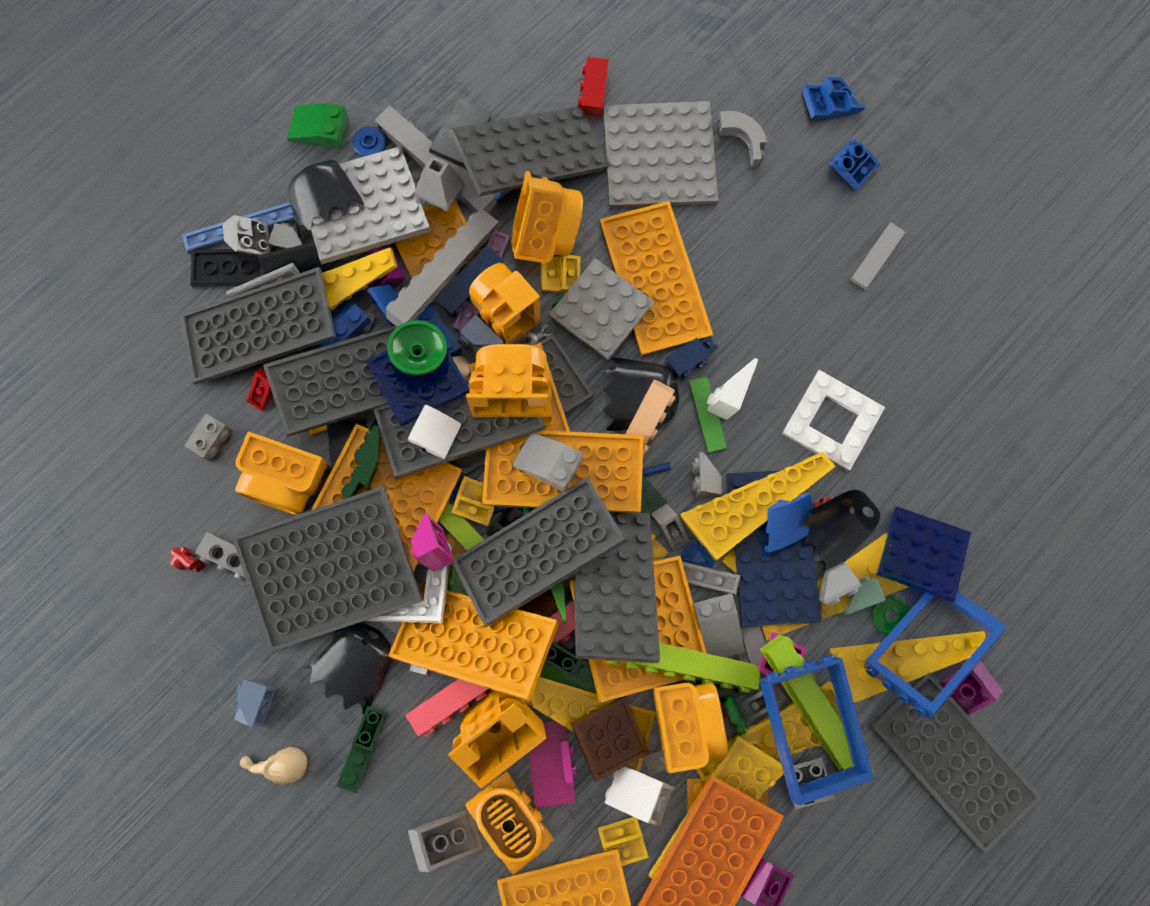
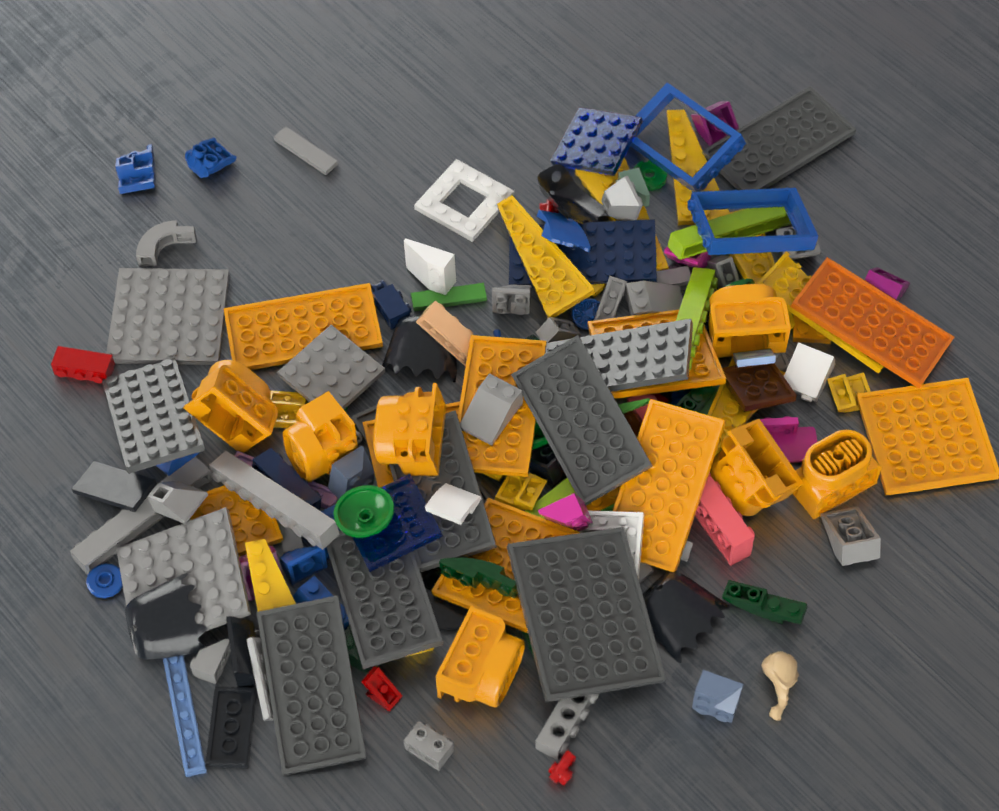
camera: 80 degrees left, 20 degrees down
light grey slope [222,215,270,256] -> none
green slope [287,103,348,149] -> none
none -> tile [733,349,776,367]

